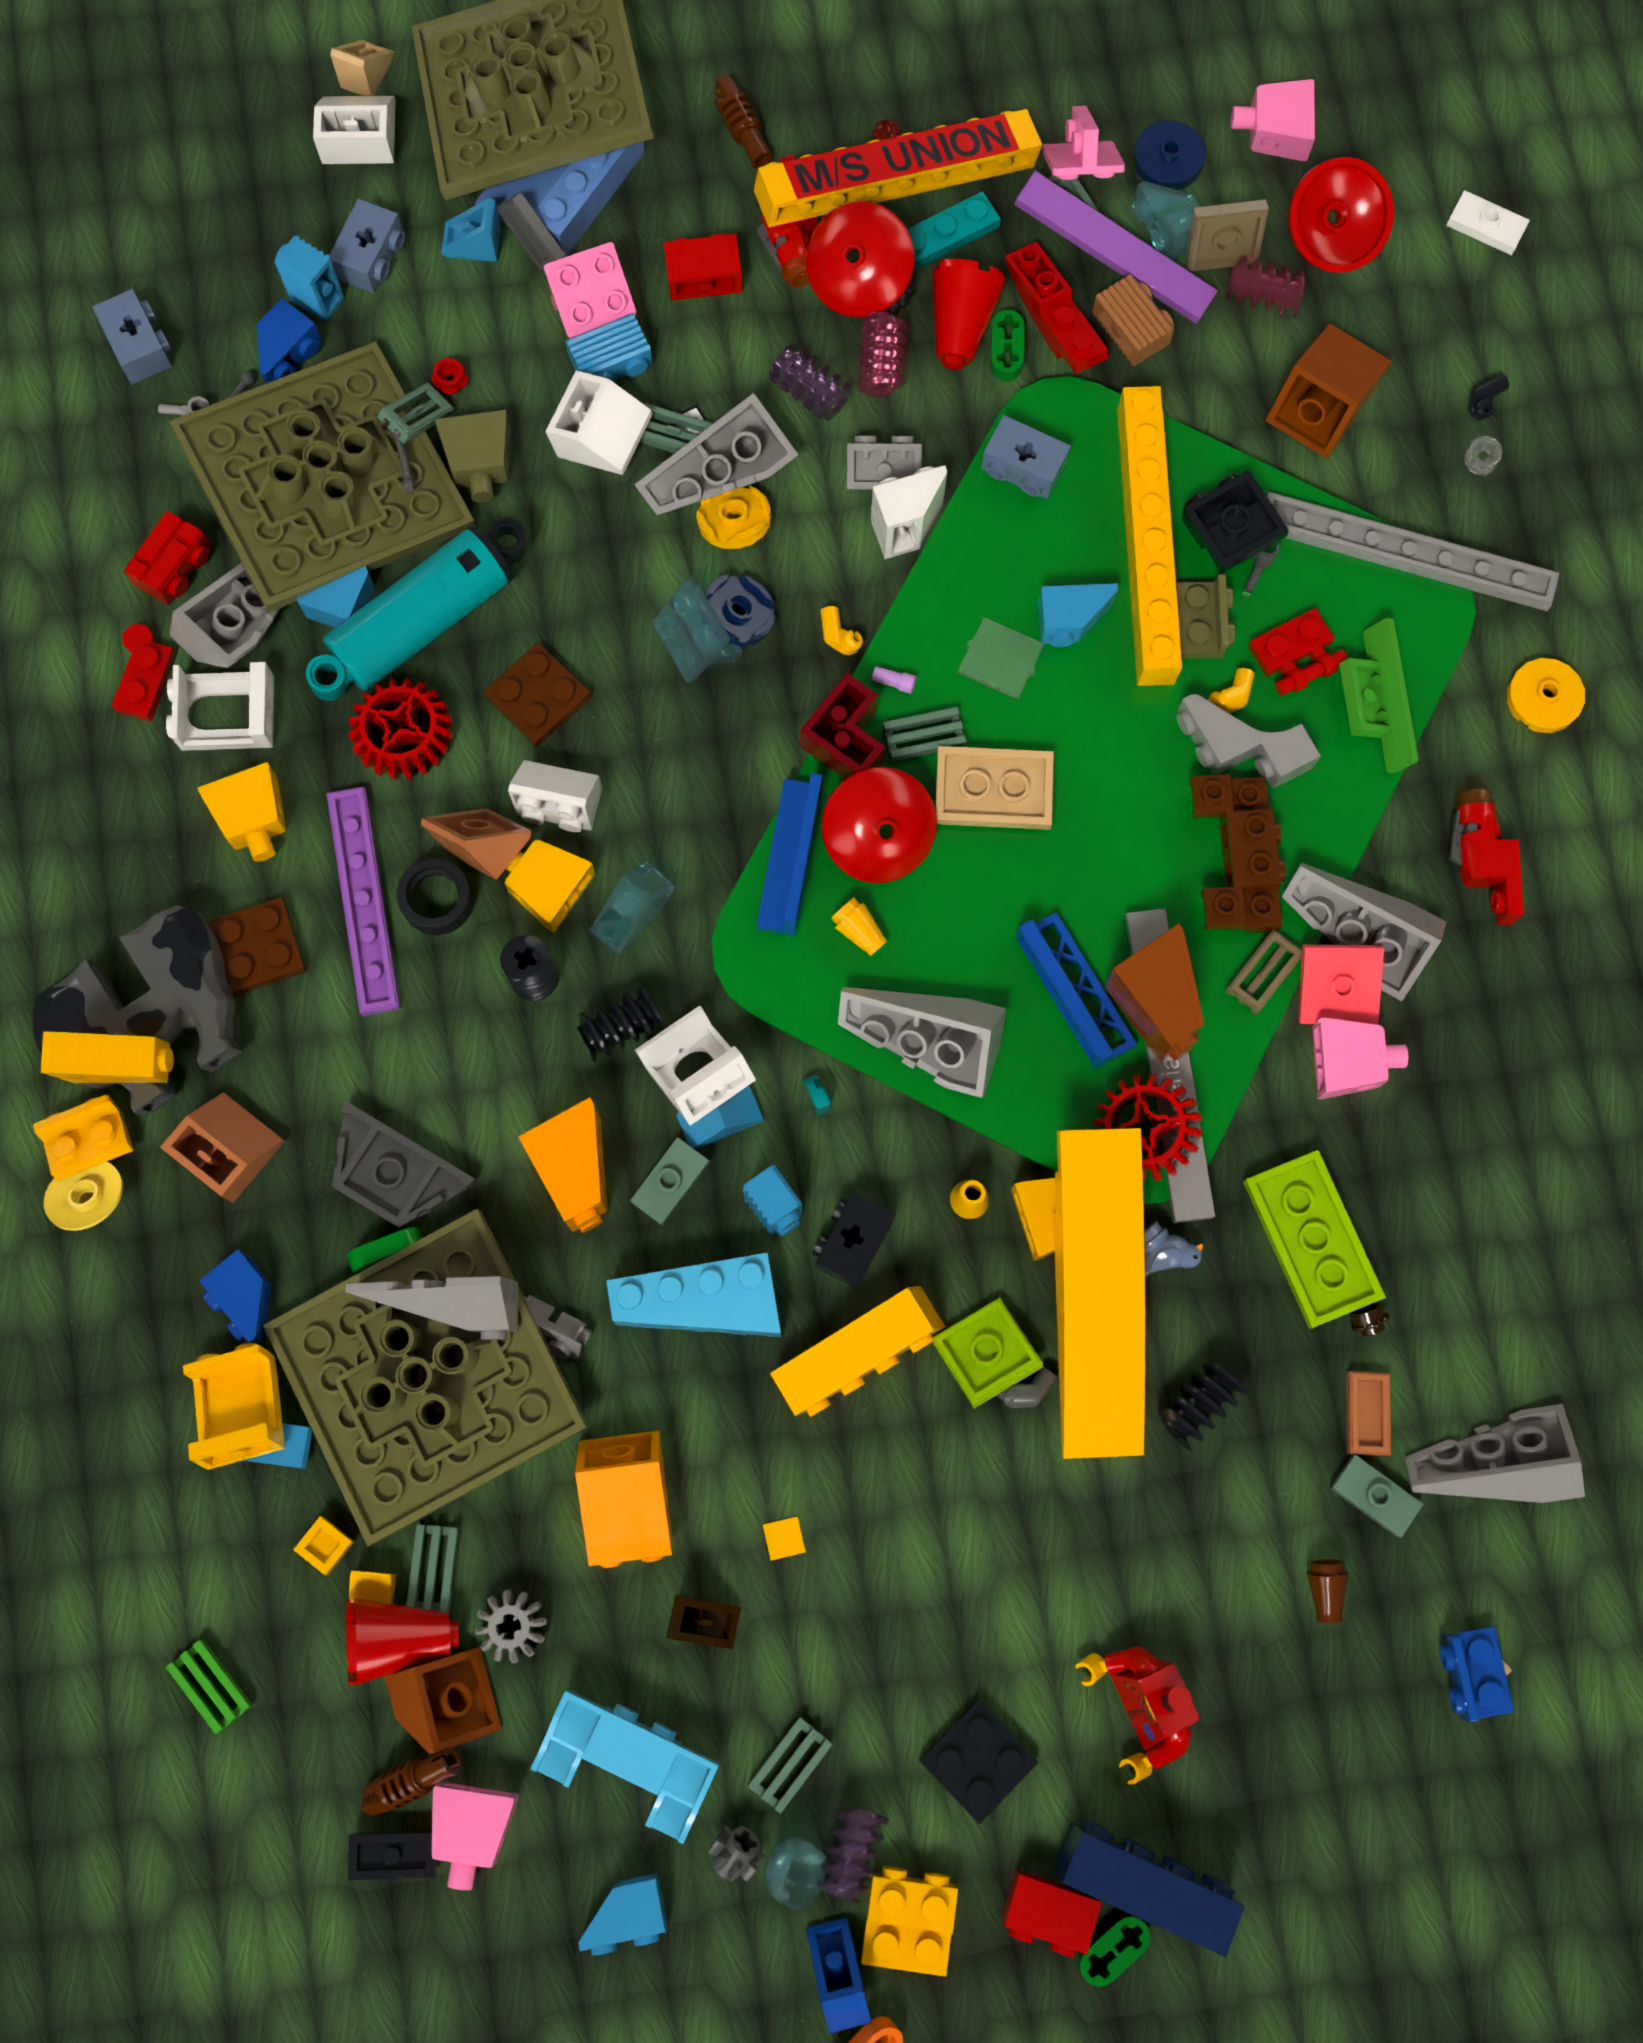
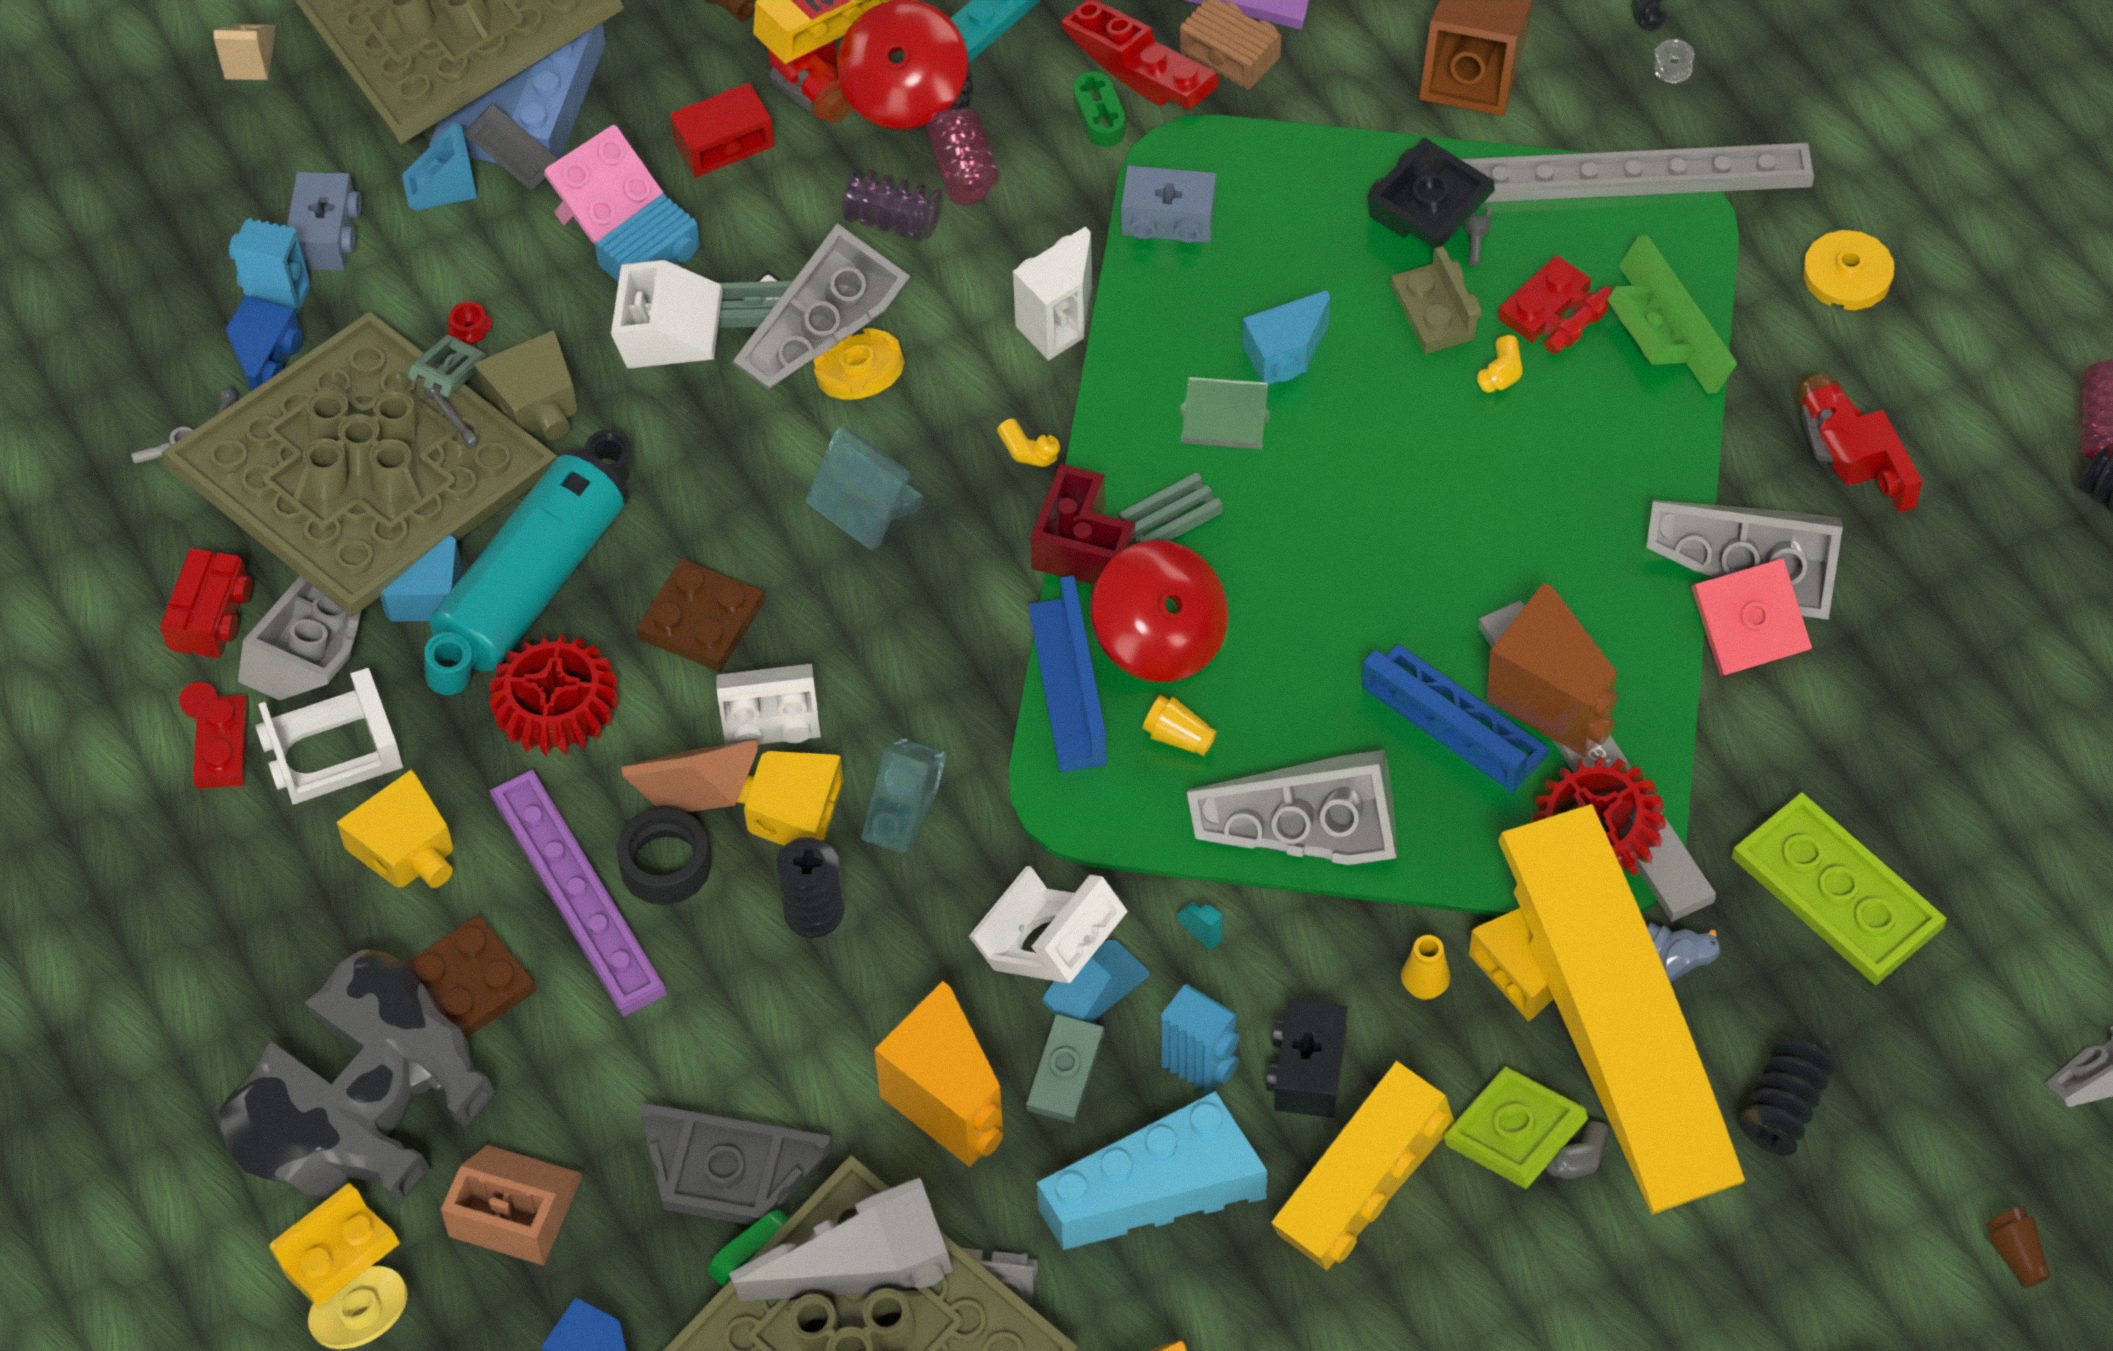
camera: 15 degrees left, 20 degrees down
yellow slope [41,1032,174,1083] -> none
sand blue brick [92,289,172,385] -> none
white slope [313,96,396,164] -> none
black piece [577,985,665,1062] -> none
dark blue plate [701,574,775,646] -> none
light grey bracket [846,436,922,489] -> none
lavender piece [872,666,917,694] -> none
red cone [932,259,1005,370] -> none
tan plate [935,746,1054,830] -> none
yellow brick [1117,386,1182,686] -> none
light grey arch [1176,694,1321,789] -> none
reddish brown bracket [1189,774,1286,933] -> none
dark tan tile [1225,929,1302,1015] -> none
bright pink torso [1312,1018,1408,1099] -> none
sand green plate [1330,1455,1424,1538] -> none
nougat tile [1346,1371,1391,1456] -> none
dark brown plate [1350,1303,1390,1336] -> none

